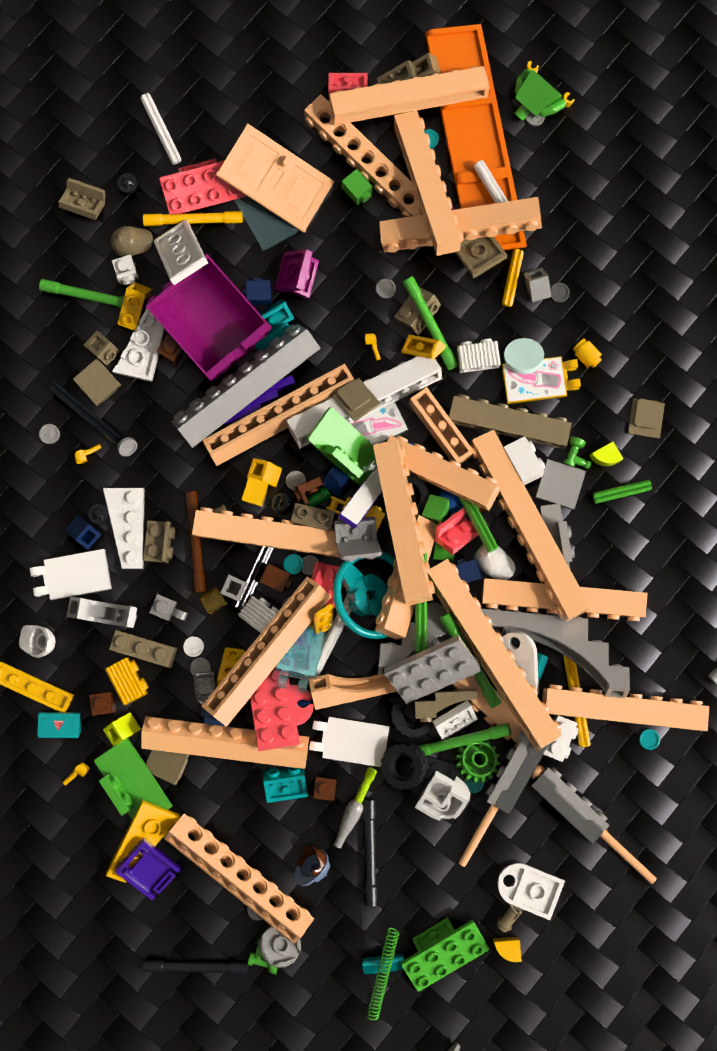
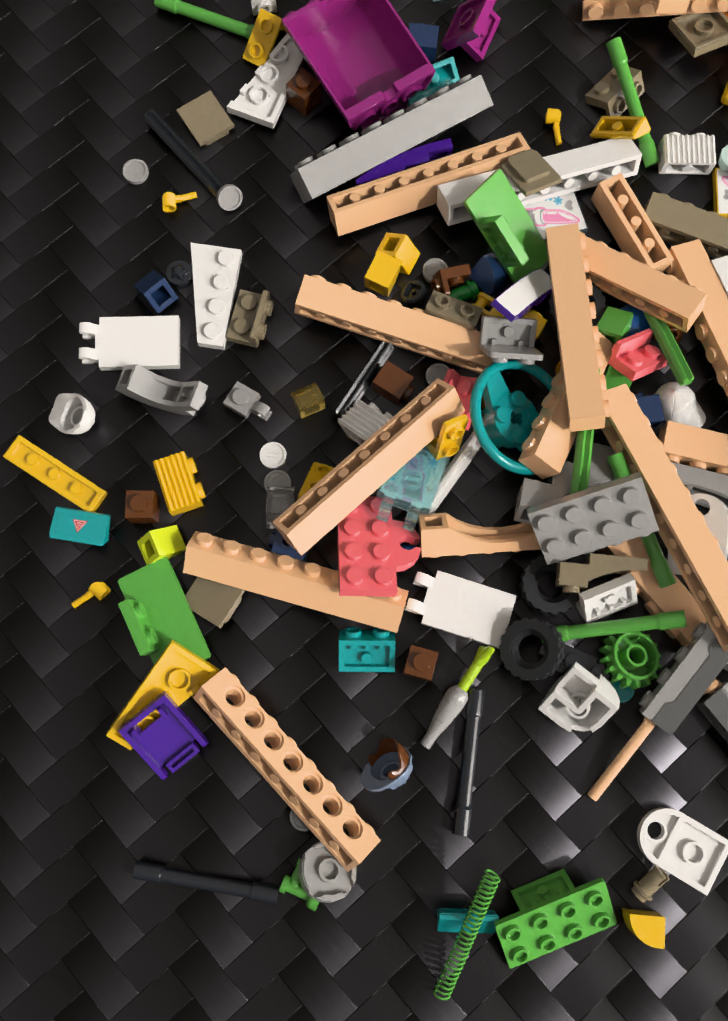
camera: 10 degrees right, 5 degrees down
dark tan bracket [84,331,120,366] -> none
dark tan brick [109,630,177,668] -> none
reddish brown piece [185,491,206,593] -> none
light grey brick [220,575,248,602] -> none
teal piece [283,554,304,575] -> none
light grey piece [376,279,396,299] -> none

